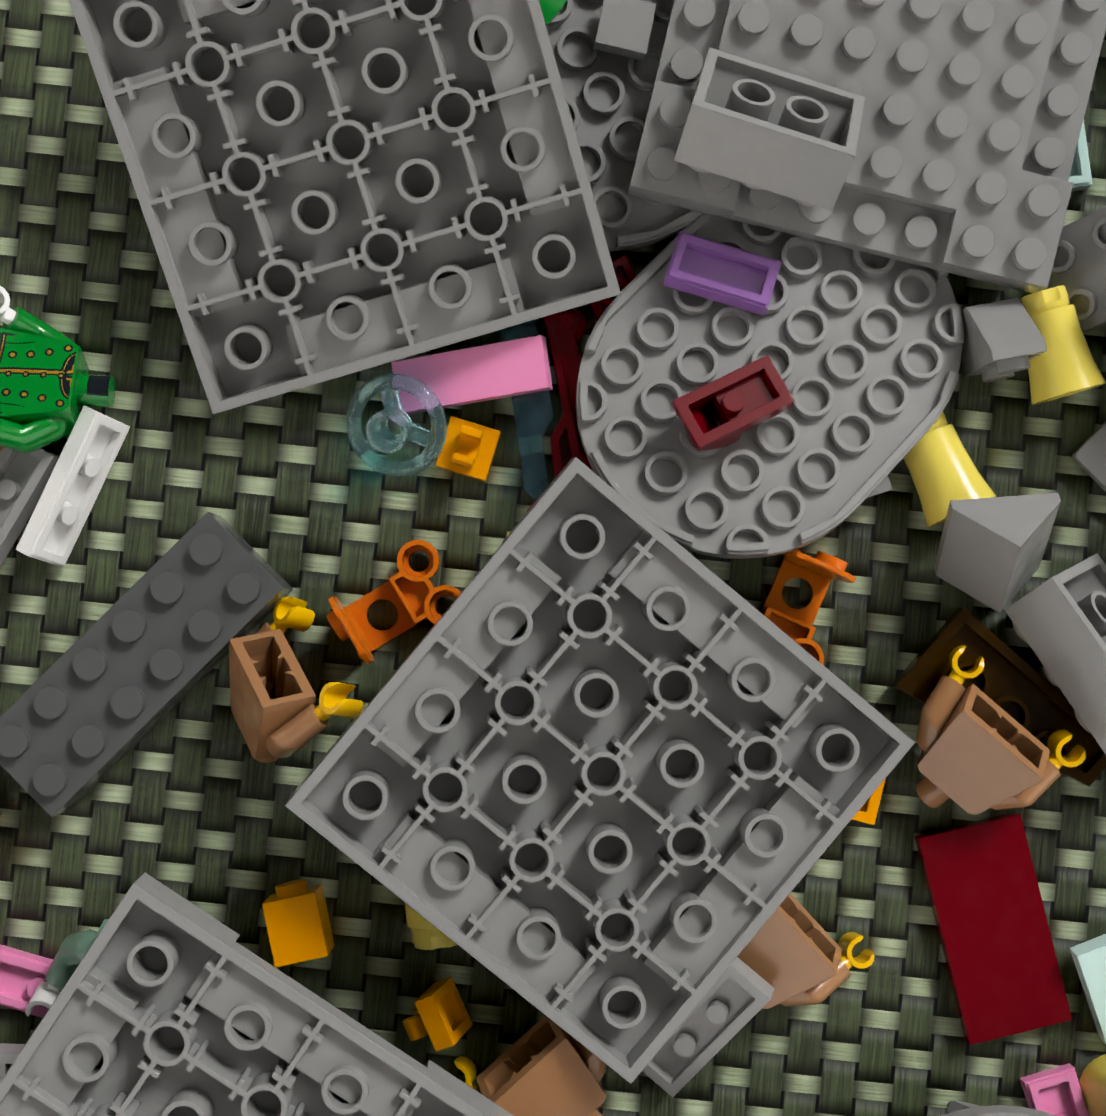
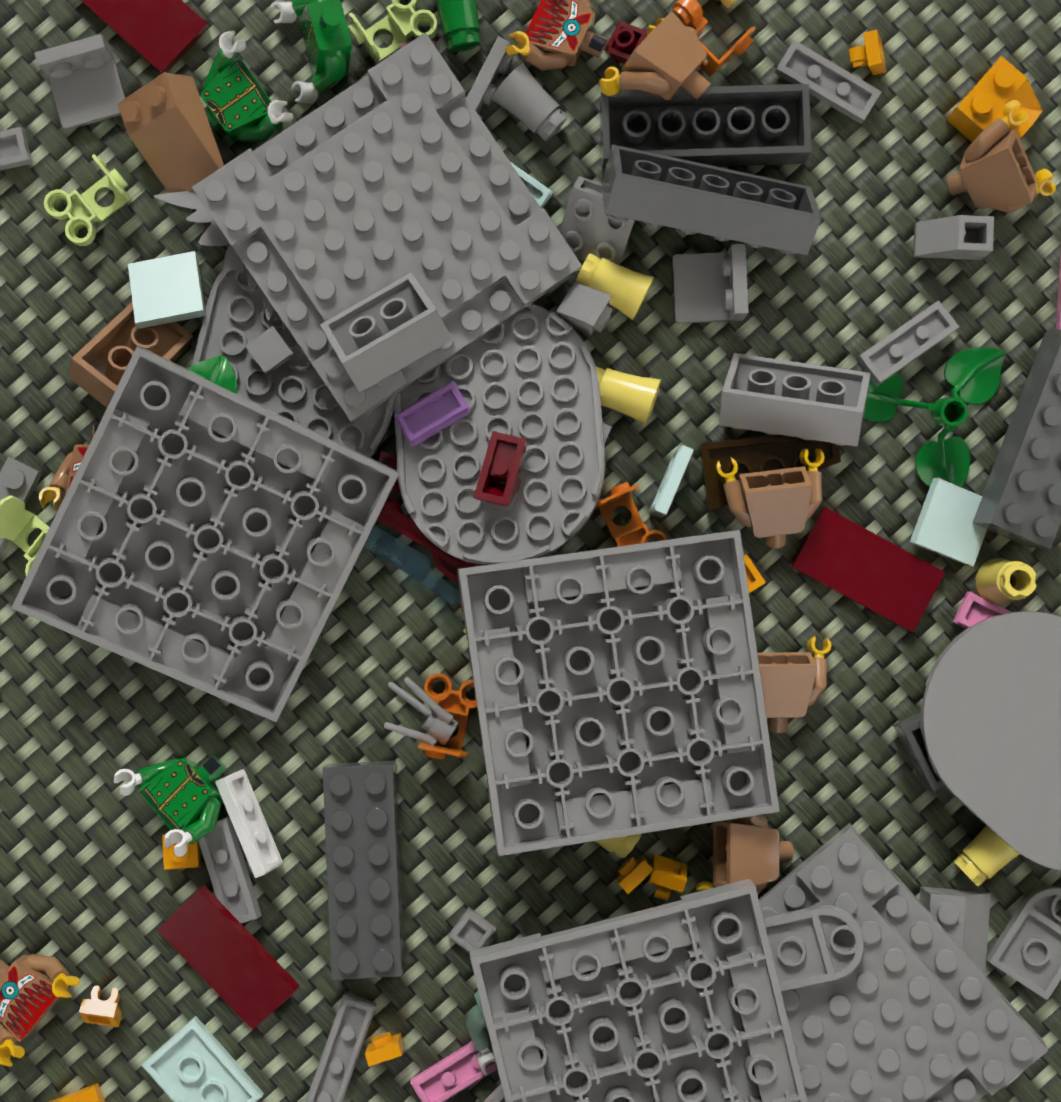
camera: 40 degrees left, 0 degrees up
medium nougat torso [229,596,363,763] -> none
light orange brick [262,879,335,968] -> none
clear light blue piece [346,374,447,477] -> none
bright pink tile [391,335,553,415] -> none
light orange tile [436,416,501,482] -> none
light grey plate [642,957,775,1097] -> none
light grey slope [934,493,1061,613] -> none
none -> light grey plant [384,677,458,746]
none -> light grey tile [448,907,496,953]
none -> light orange plate [617,855,653,894]
none -> light aqua tile [649,445,694,519]

